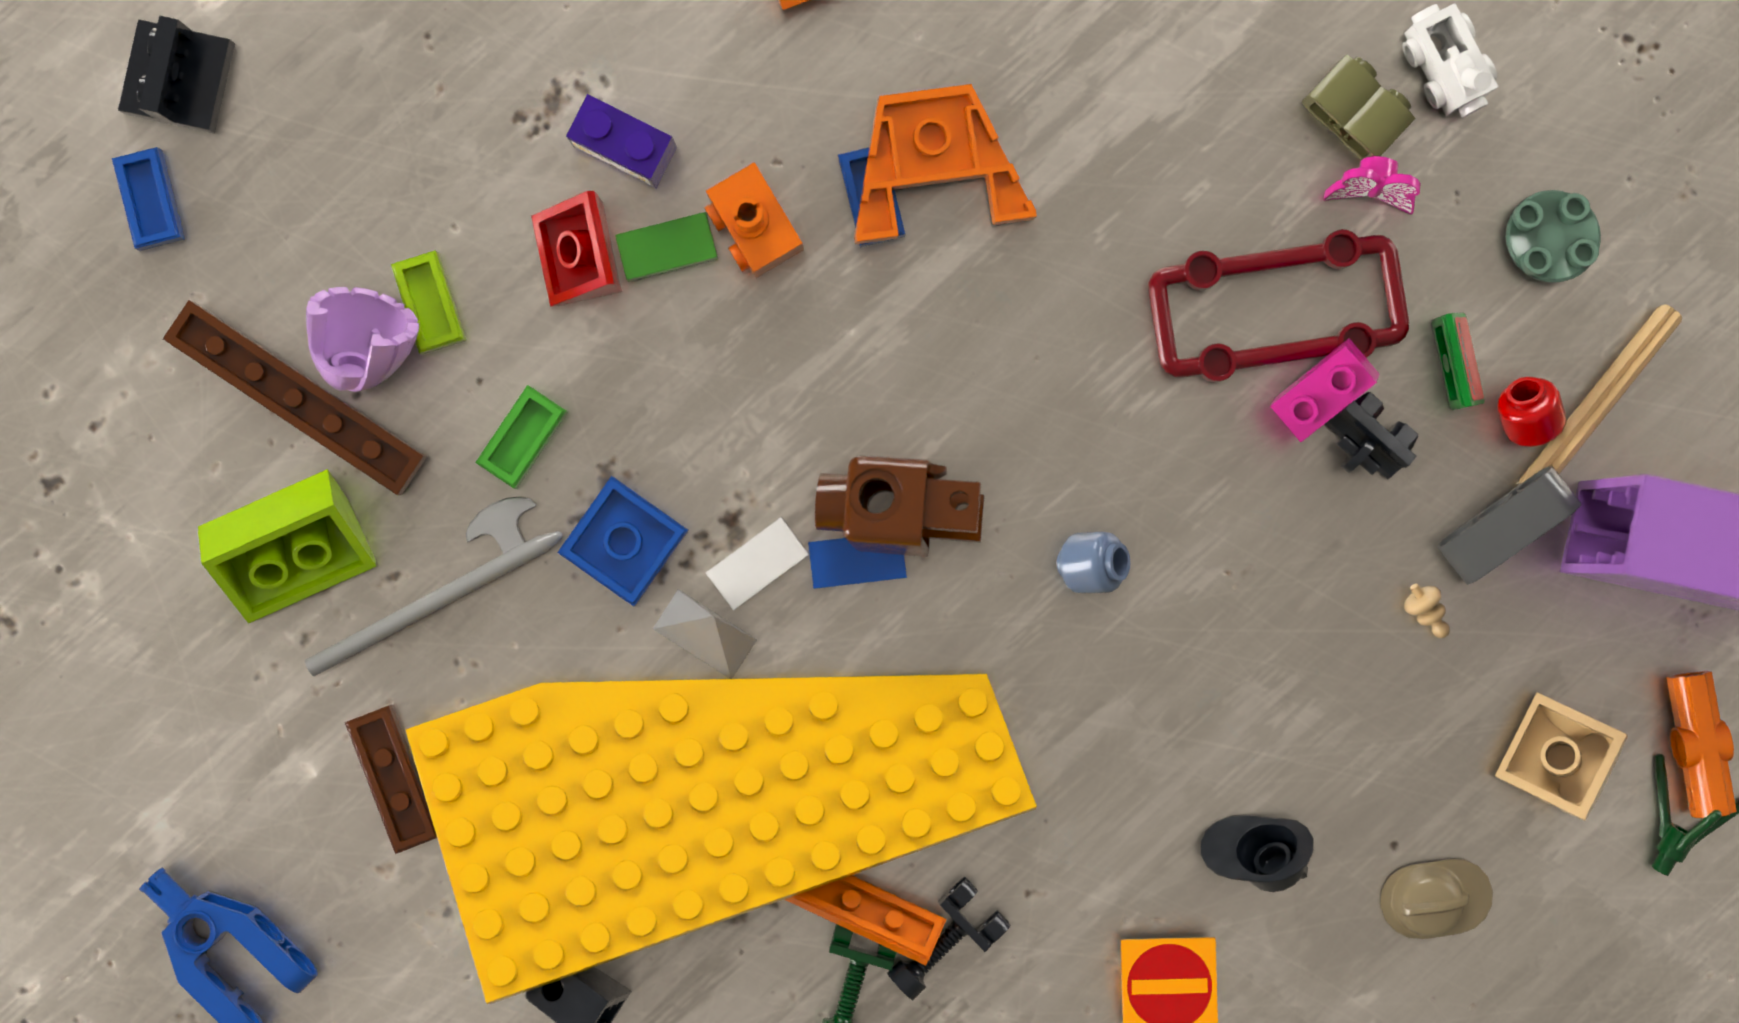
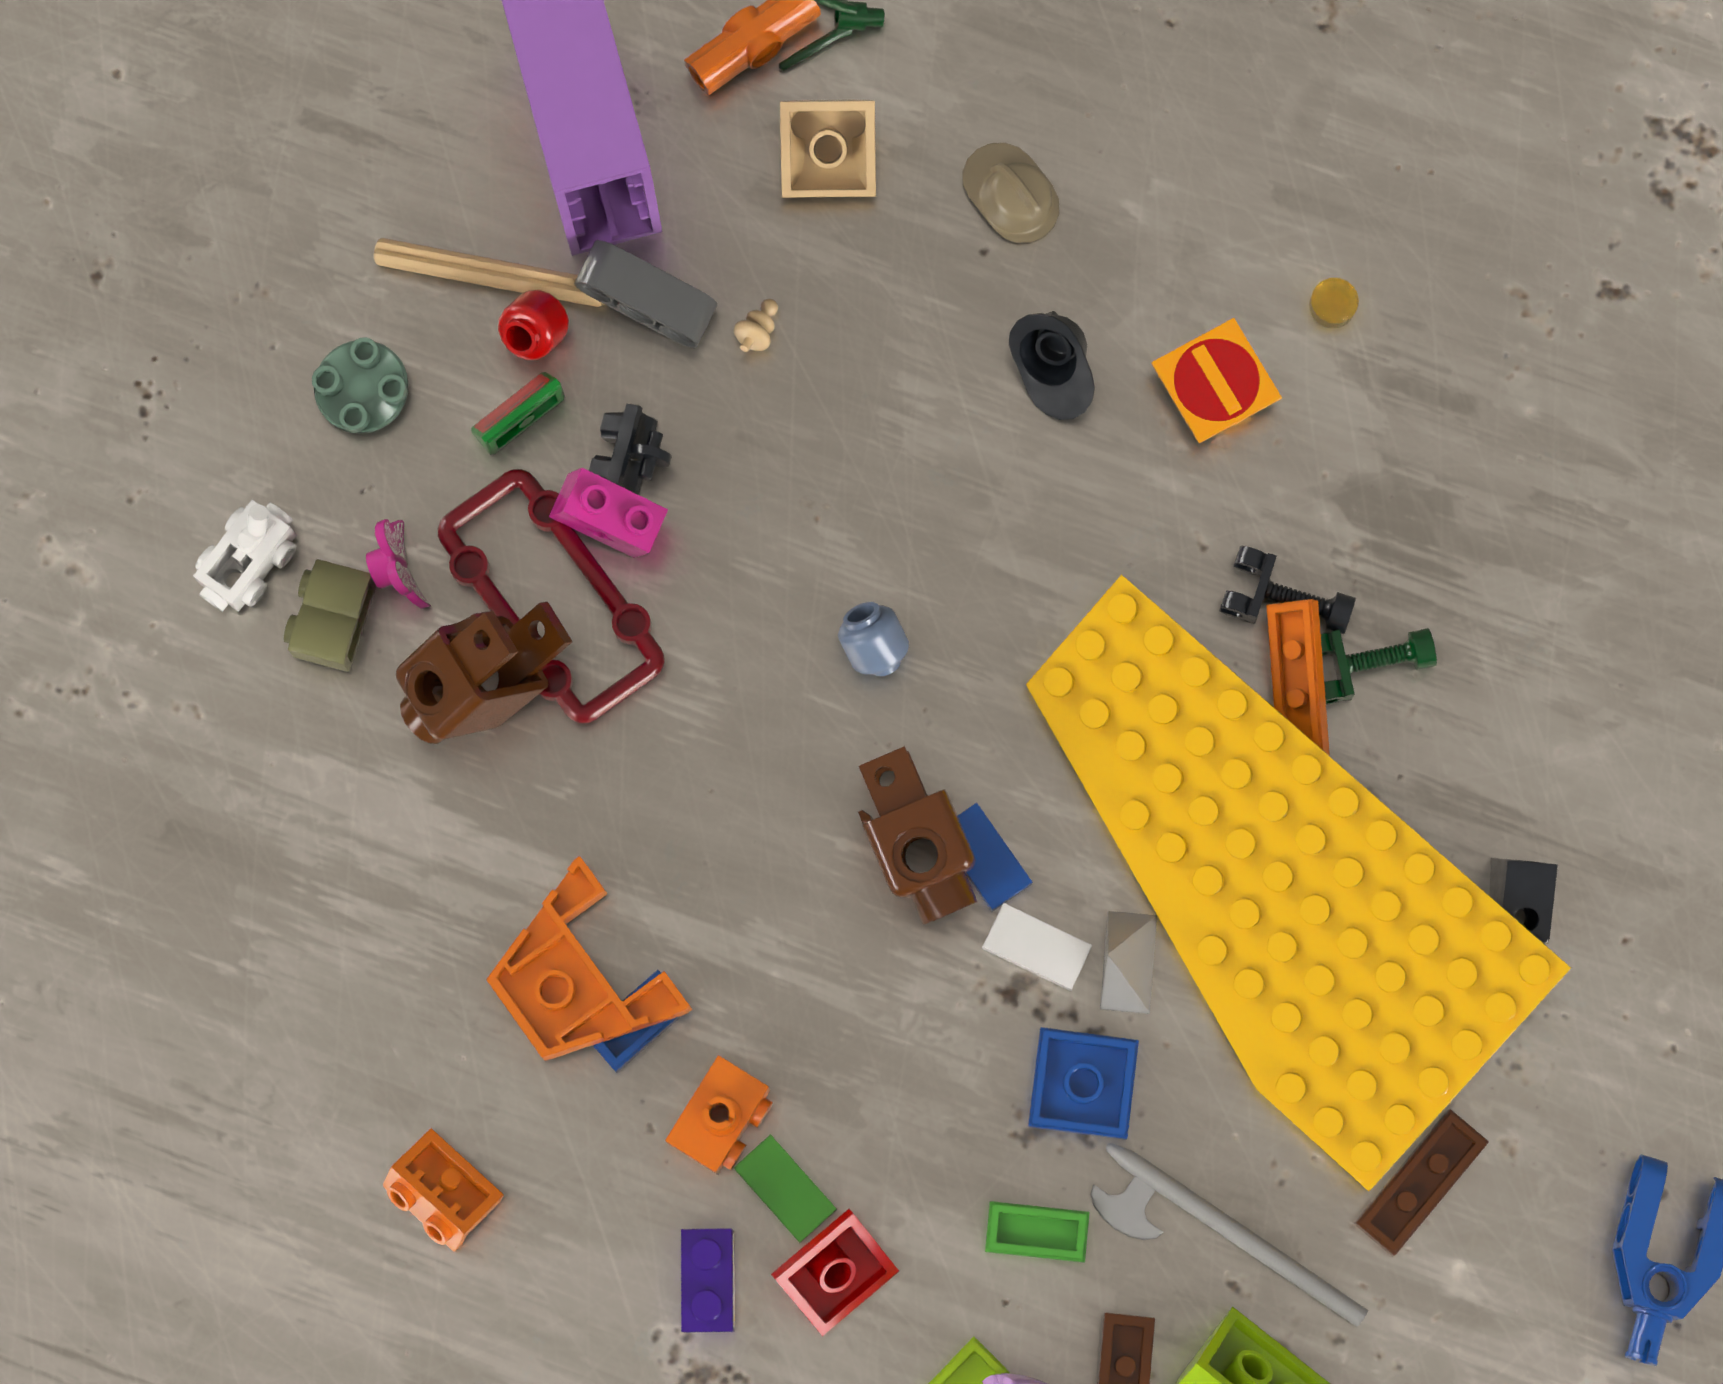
camera: 115 degrees left, 10 degrees down
none -> reddish brown piece [396,601,573,744]

